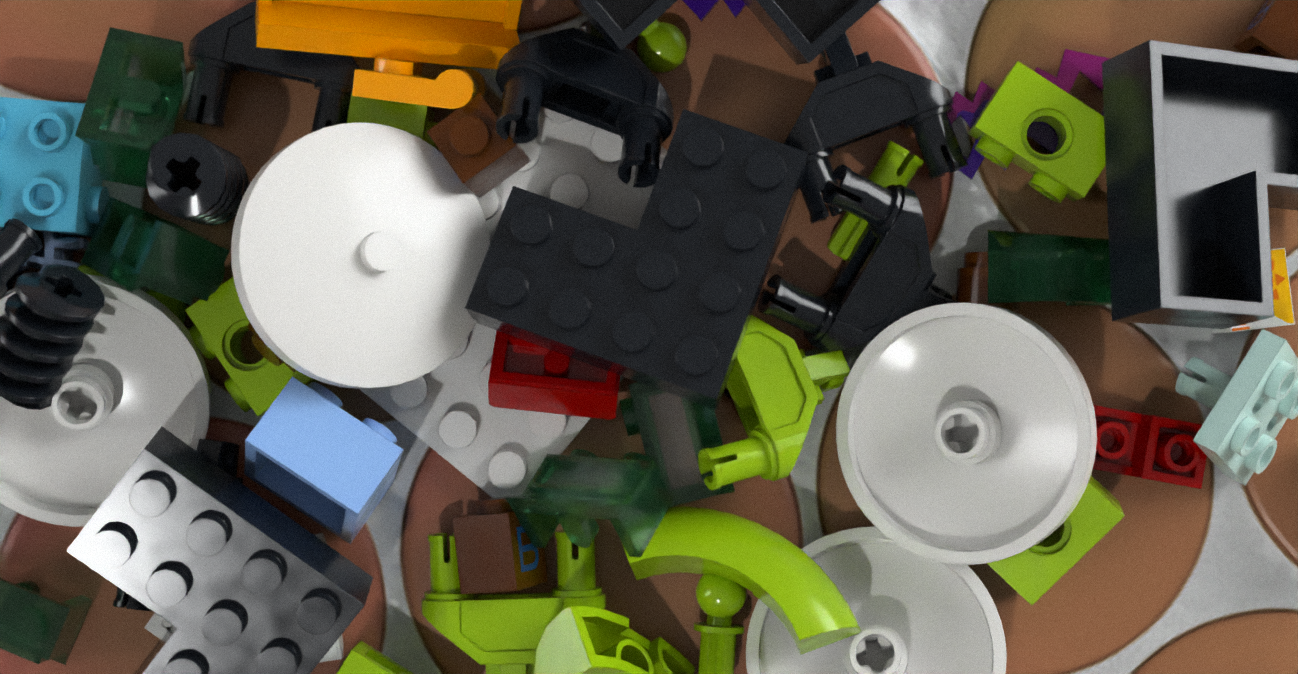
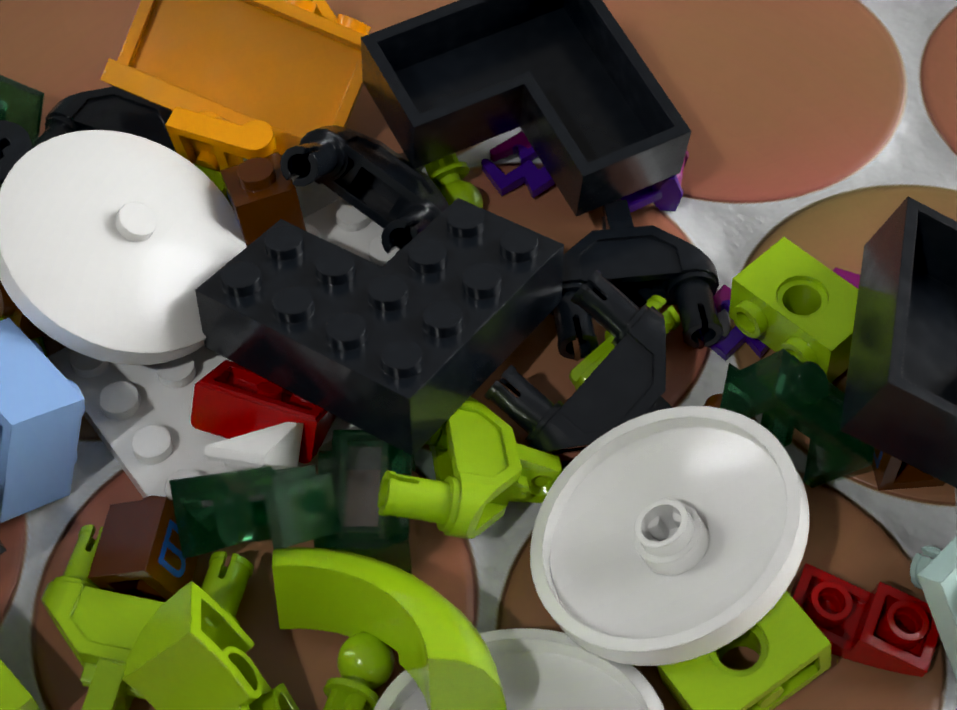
camera: 15 degrees right, 35 degrees down
none -> white slope [204,422,303,470]

